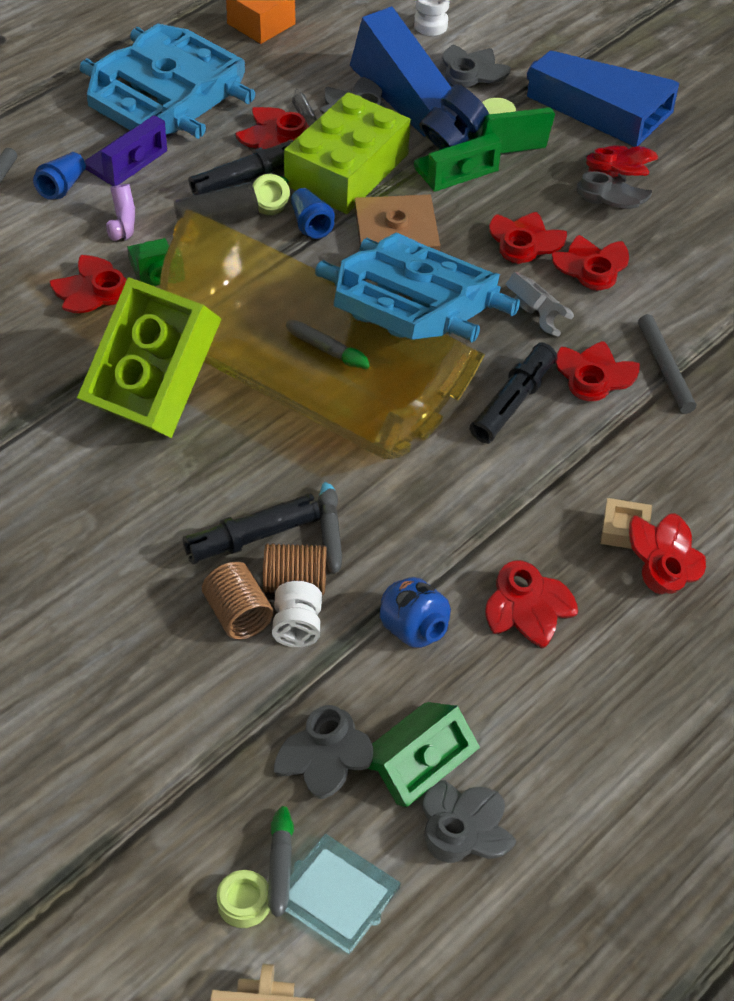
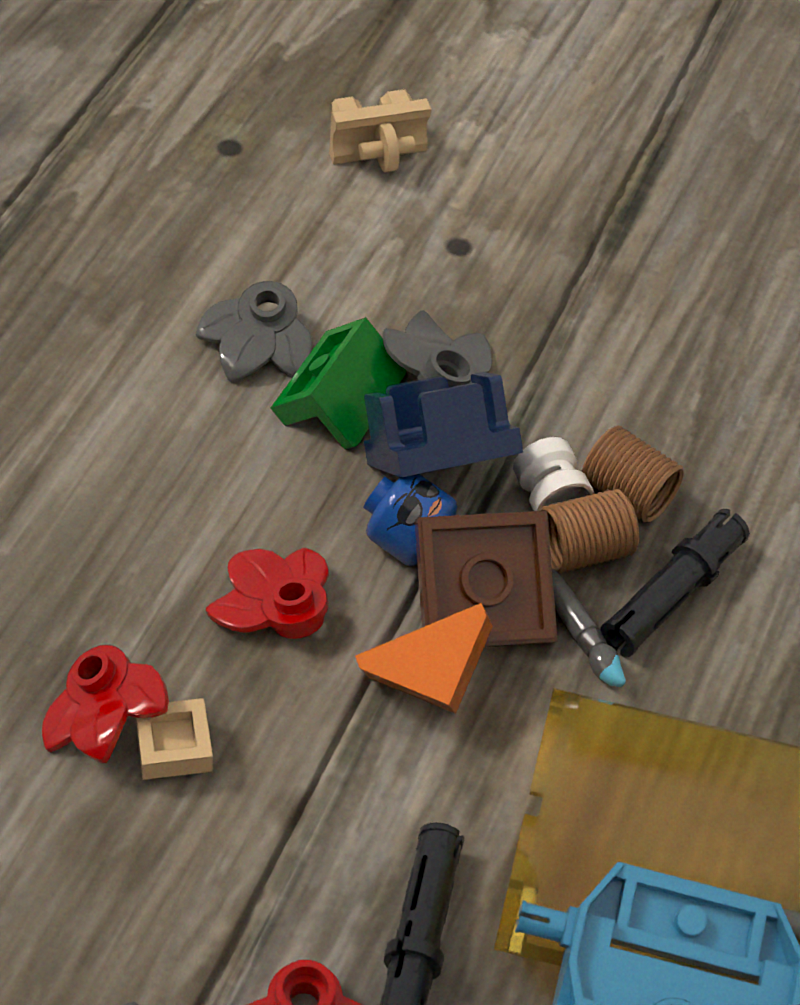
camera: 155 degrees right, 0 degrees up
yellowish green tile [217,870,270,928] -> none
dark grey piece [268,806,294,917] -> none
clear light blue piece [285,833,401,954] -> none
none -> orange slope [355,603,493,714]
none -> dark blue panel [364,372,523,477]
none -> reddish brown tile [415,511,558,647]

